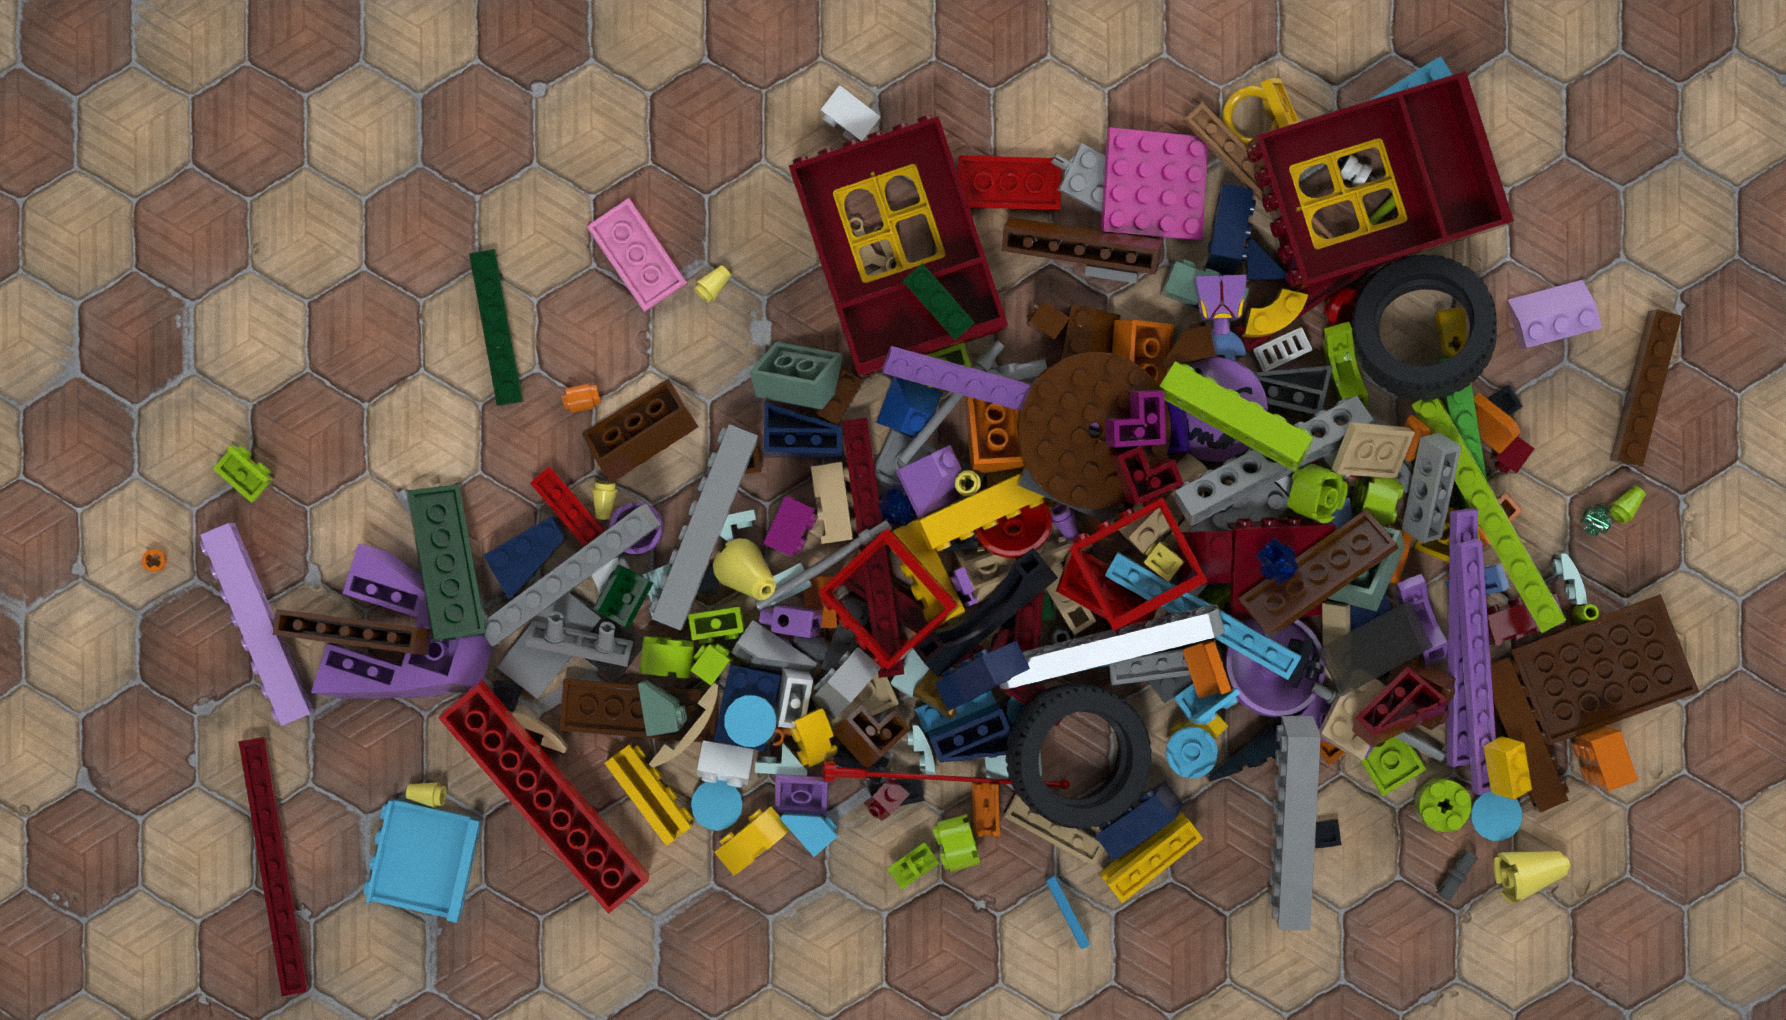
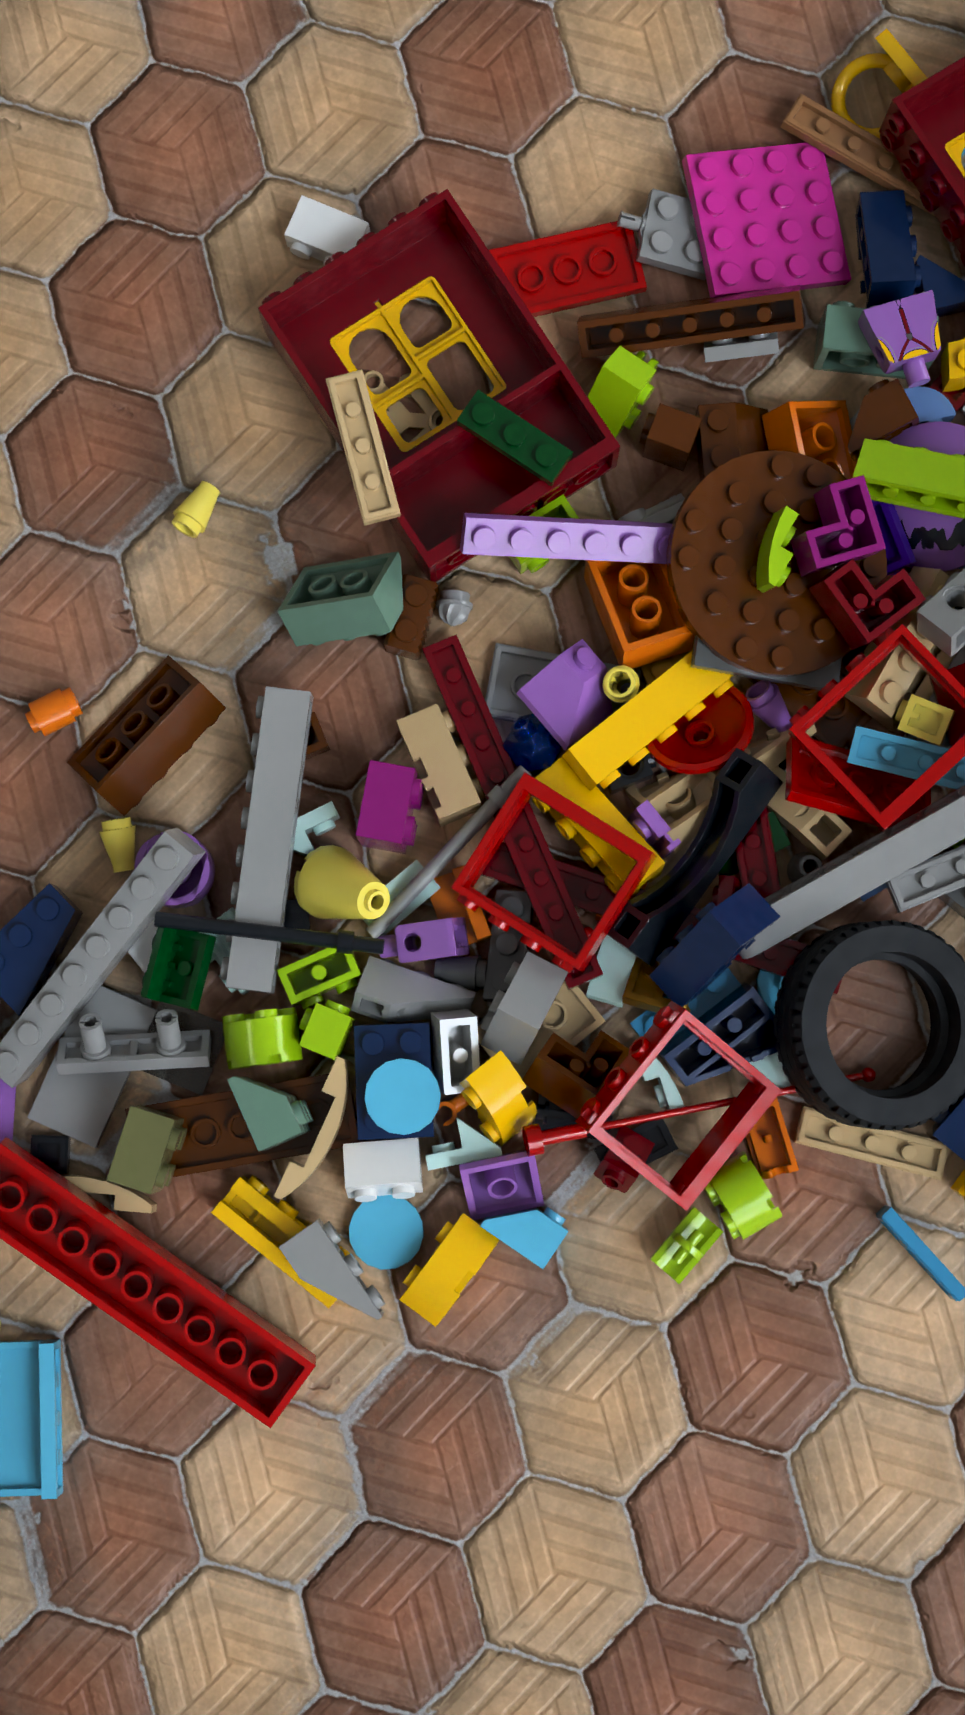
camera: 10 degrees left, 5 degrees down
red plate [530,466,606,547] -> none
bright pink tile [586,198,687,312] -> none
dark blue wedge [764,401,843,459] -> none
blue slope [876,376,942,437] -> none
light grey bar [898,341,1004,465] -> none
none -> olive brick [106,1105,187,1195]
none -> black bar [154,912,385,954]
none -> light grey slope [279,1218,385,1320]
none -> tan tile [326,369,401,526]
none -> light grey plate [436,590,473,626]
none -> red window [575,1001,782,1211]
none -> lime brick [588,346,659,438]
none -> lime slope [756,506,799,593]

